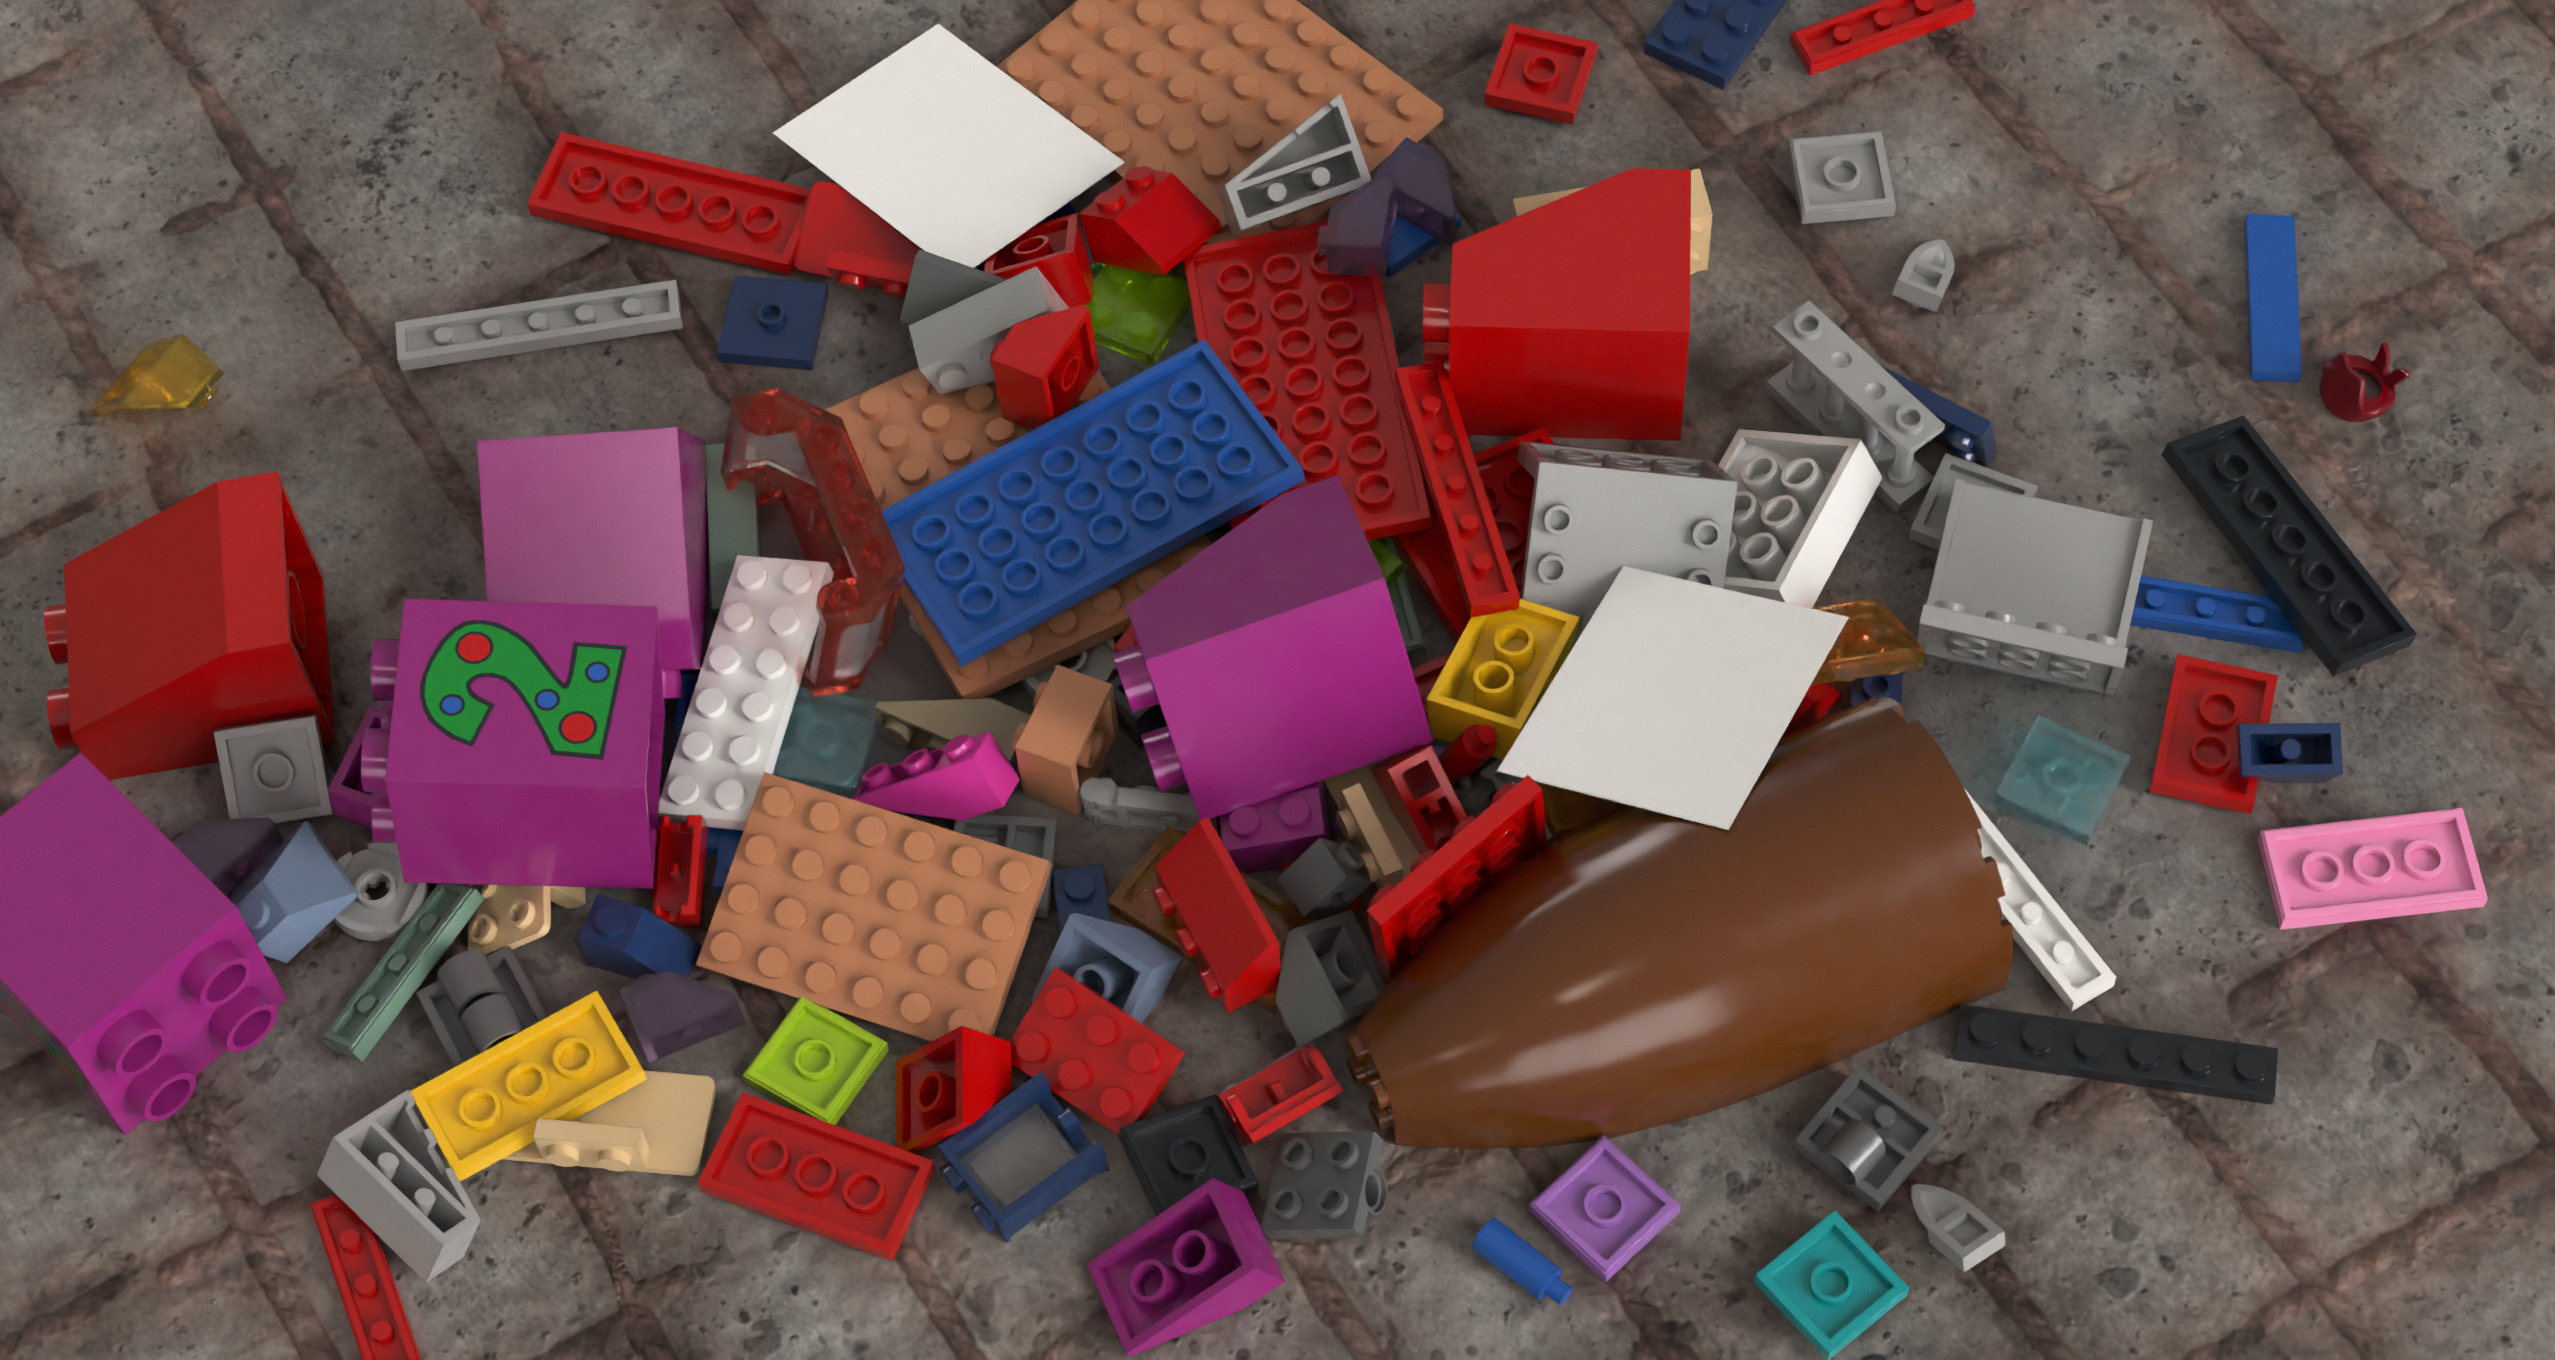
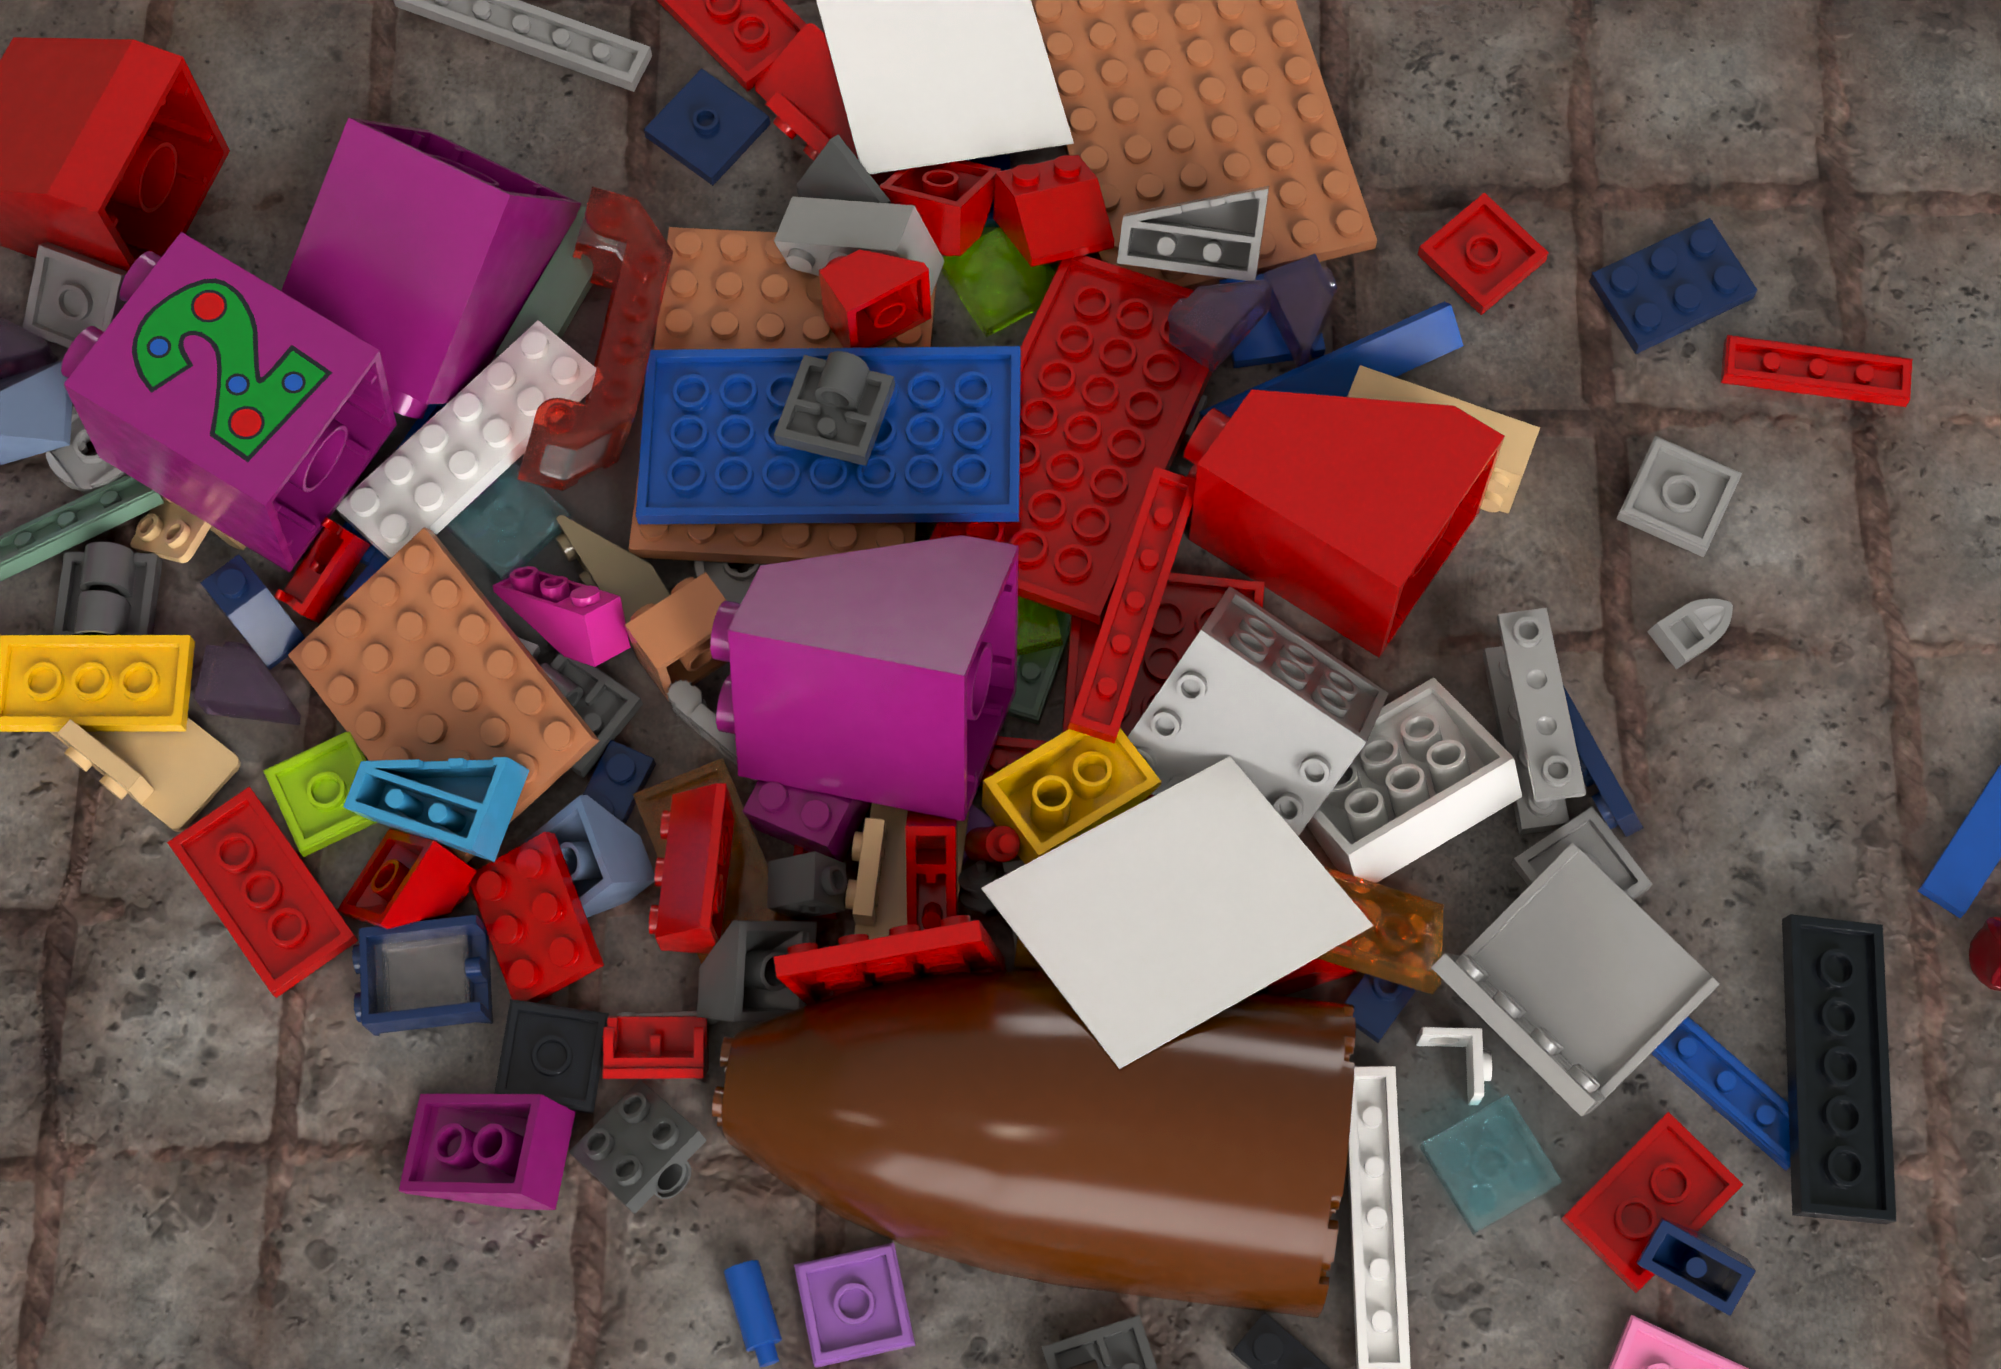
camera: 30 degrees right, 10 degrees up
none -> dark azure wedge [343,757,529,862]
none -> dark grey plate [774,351,895,466]
none -> blue tile [1199,301,1464,420]
none -> white bracket [1416,1027,1492,1105]

